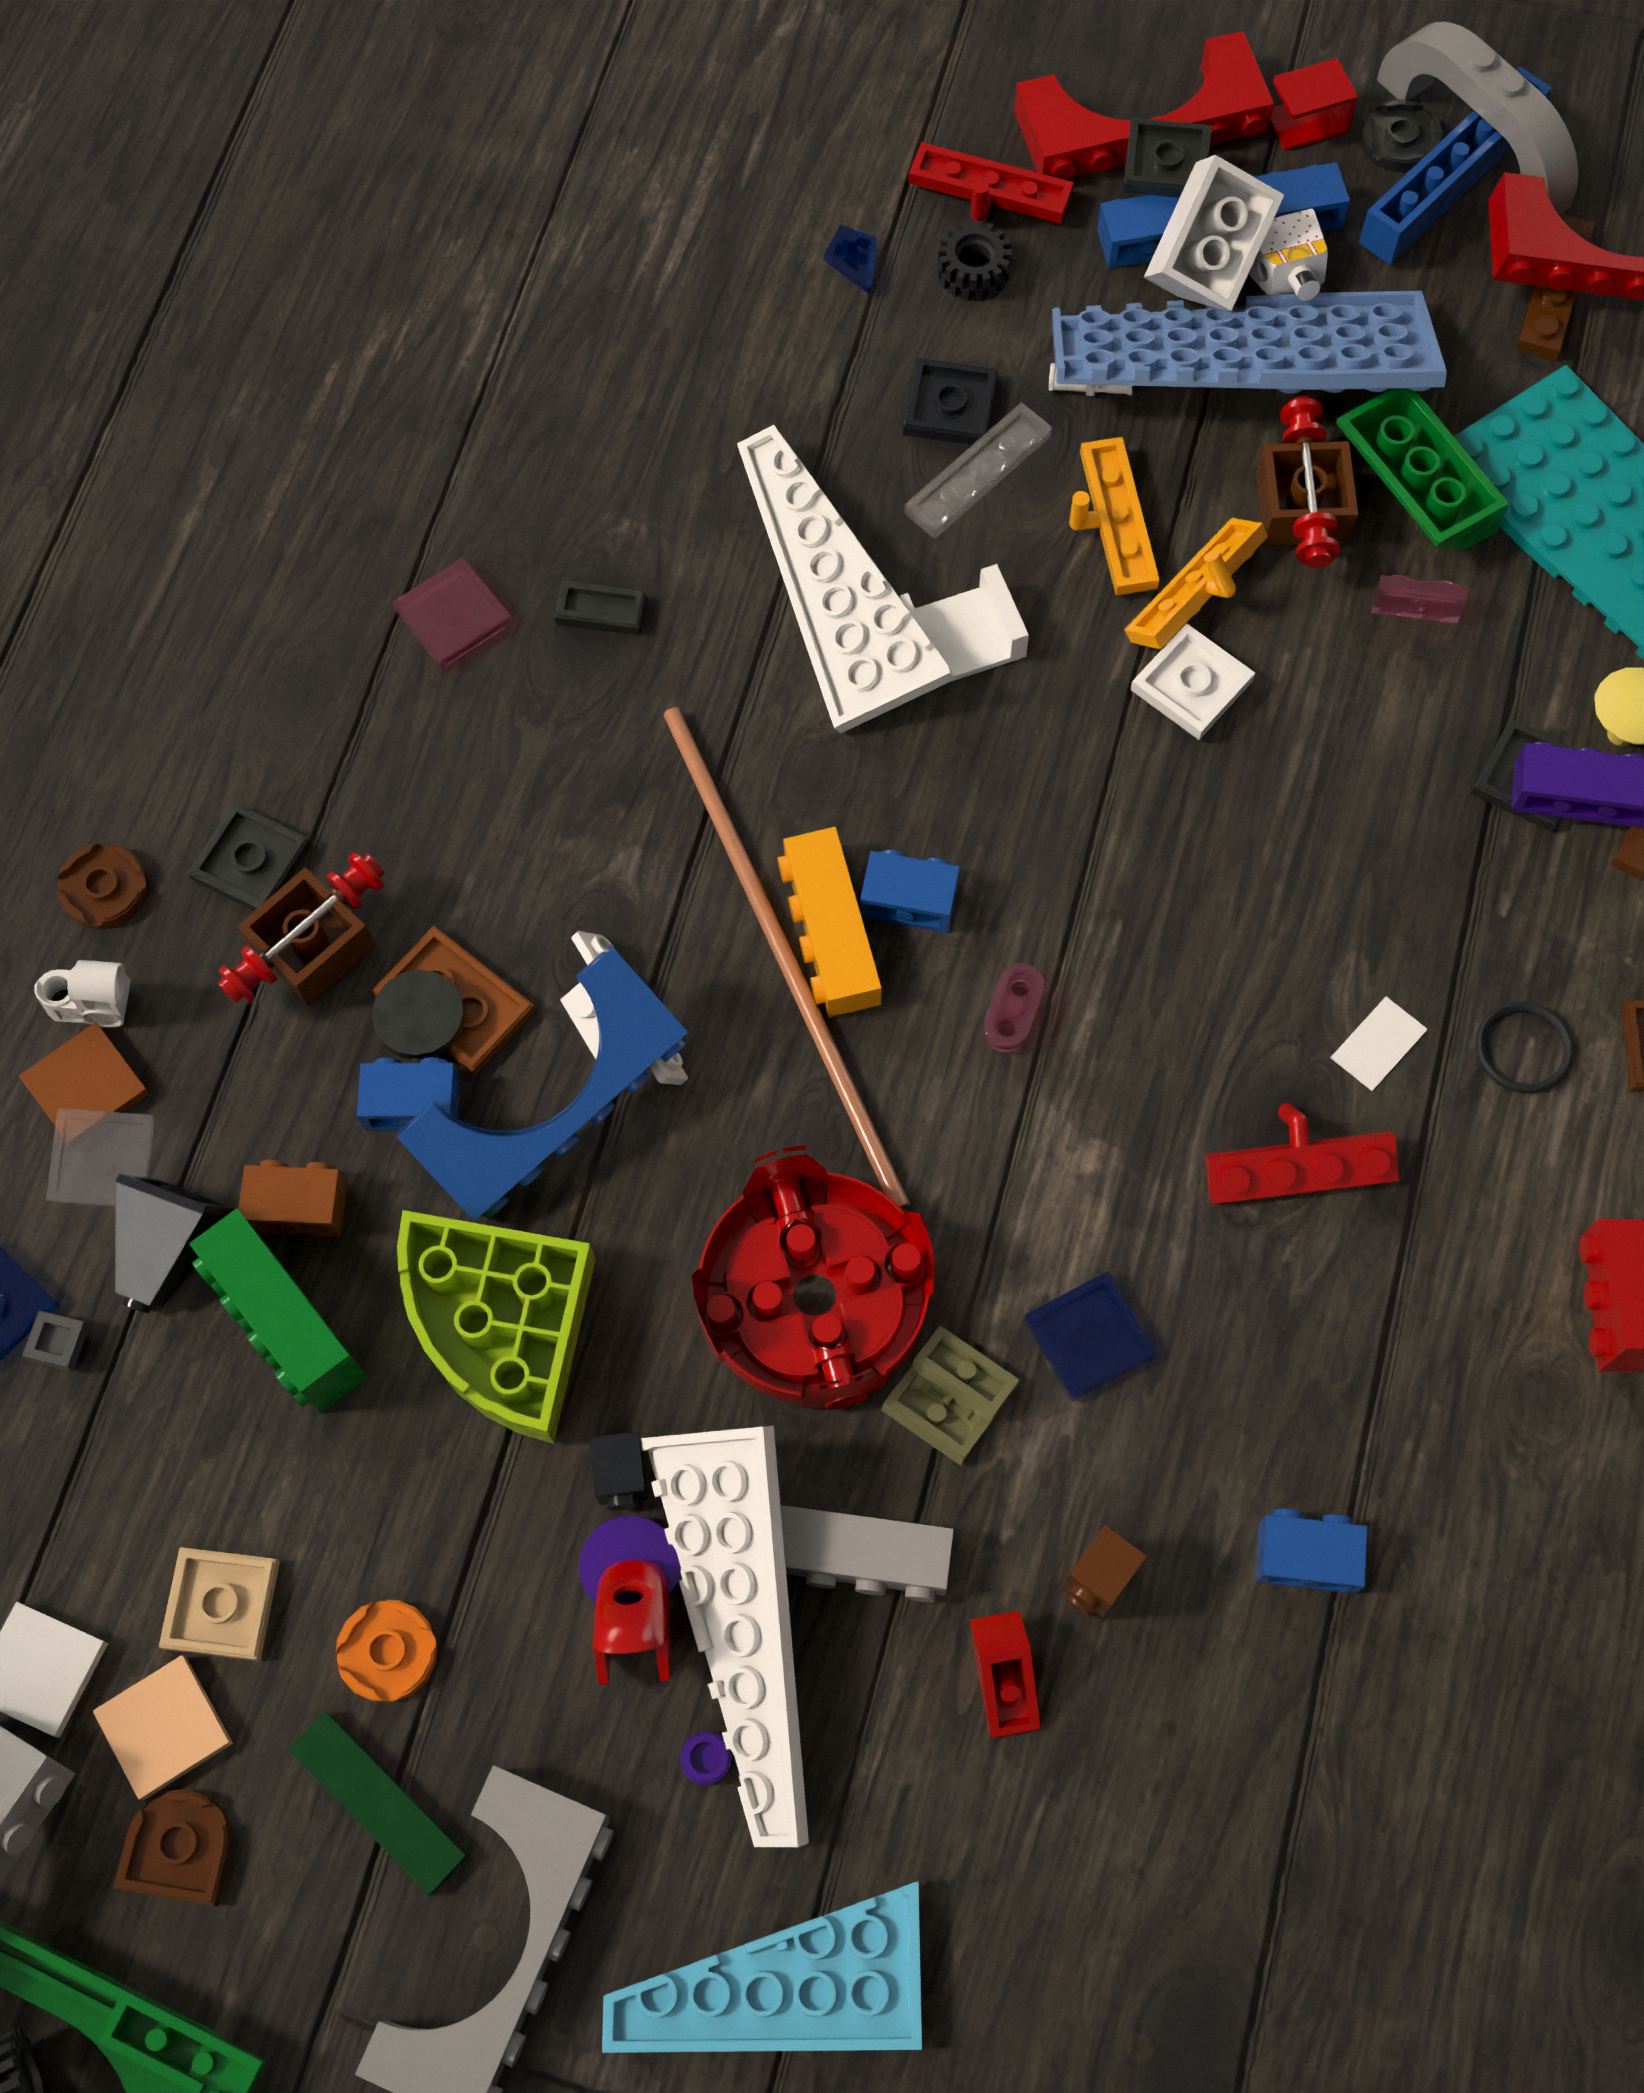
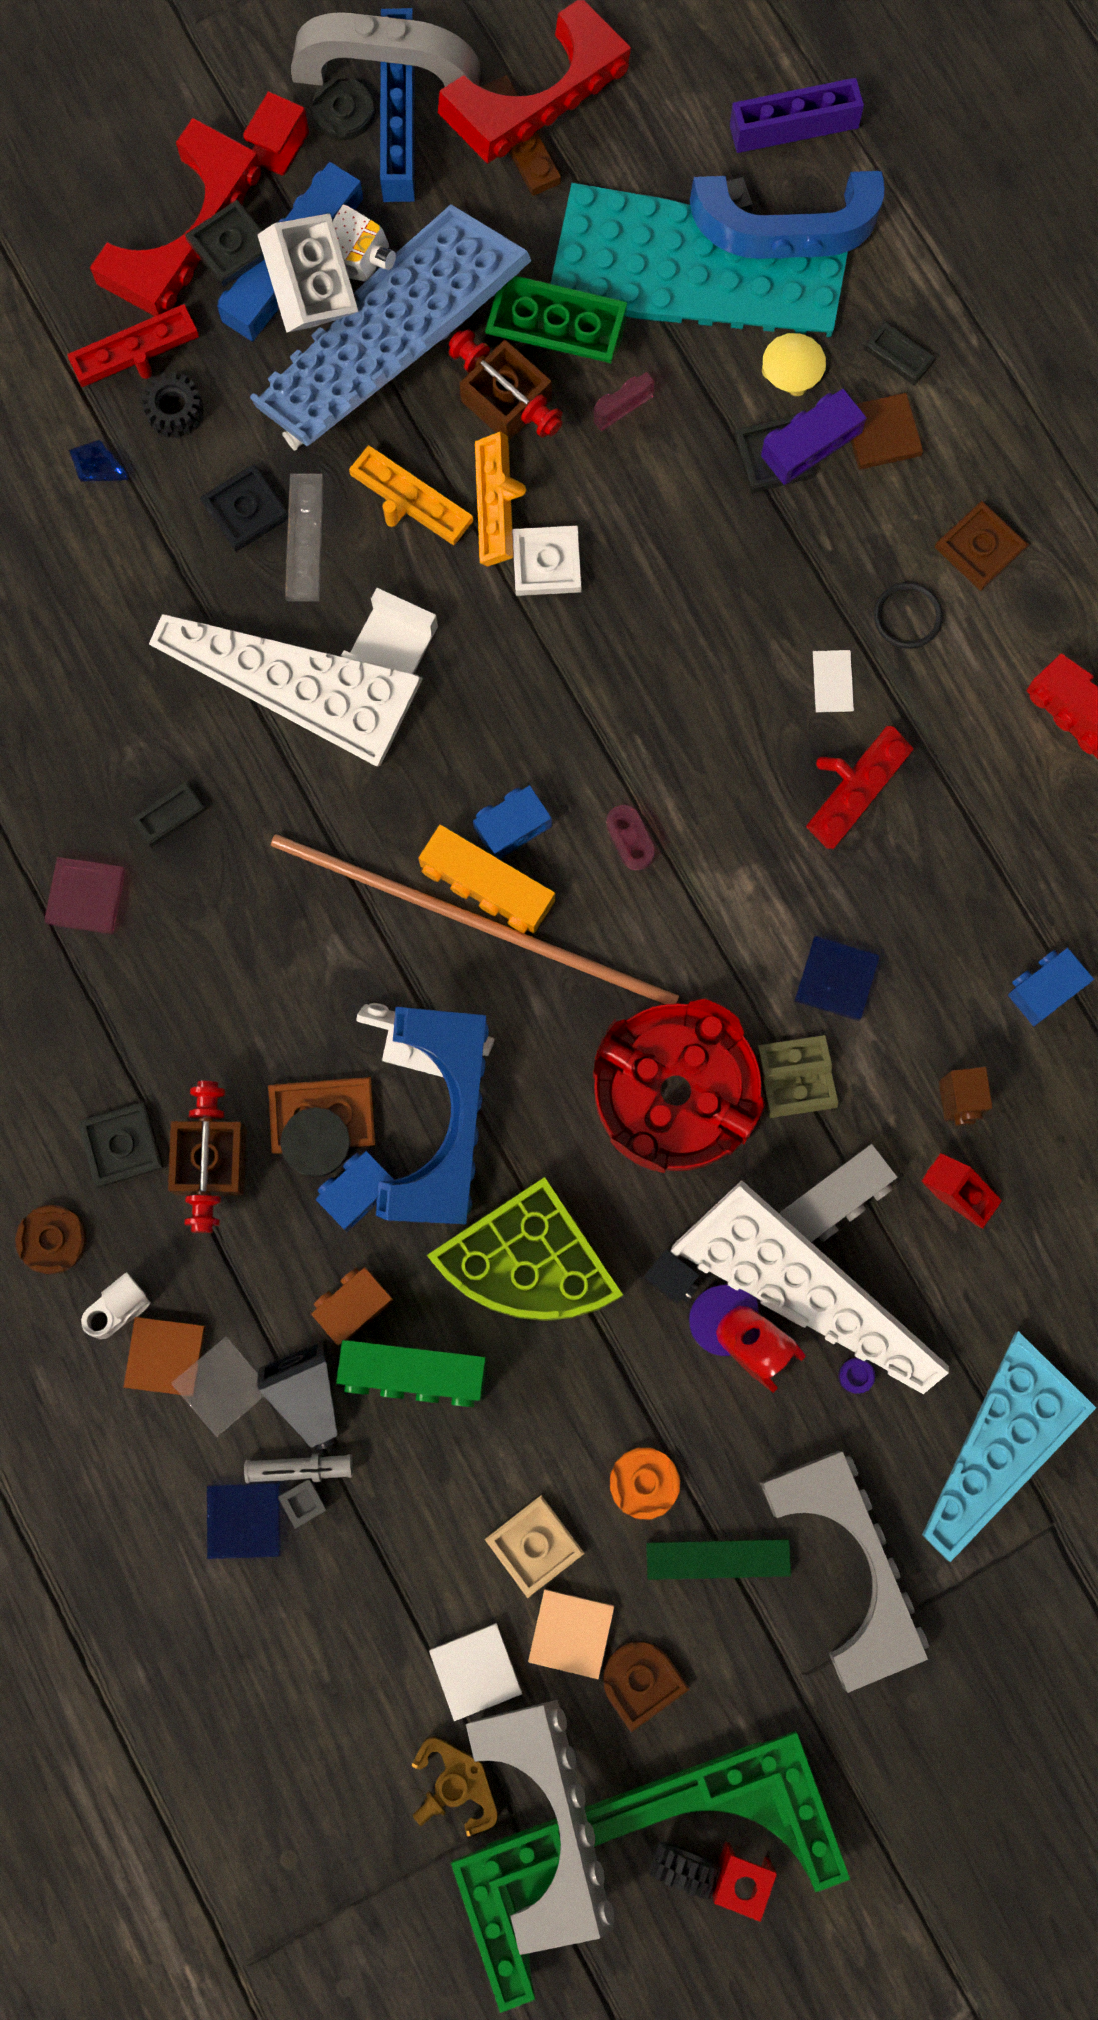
camera: 45 degrees left, 10 degrees up
none -> light grey pin [244,1453,353,1483]

